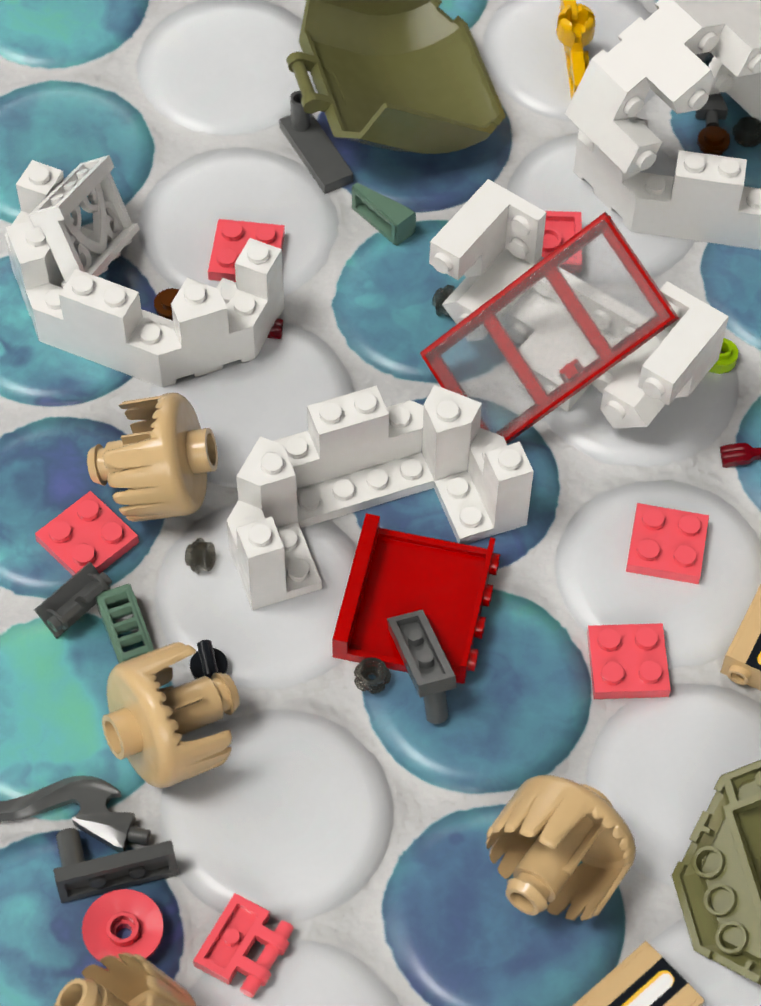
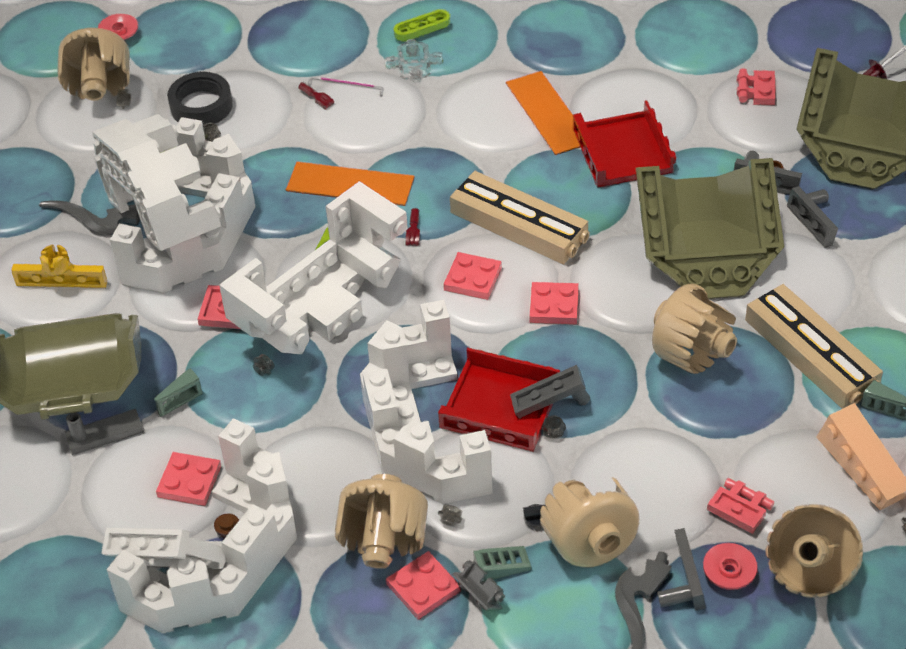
camera: 80 degrees left, 10 degrees down
clear door [420,212,679,444] -> none

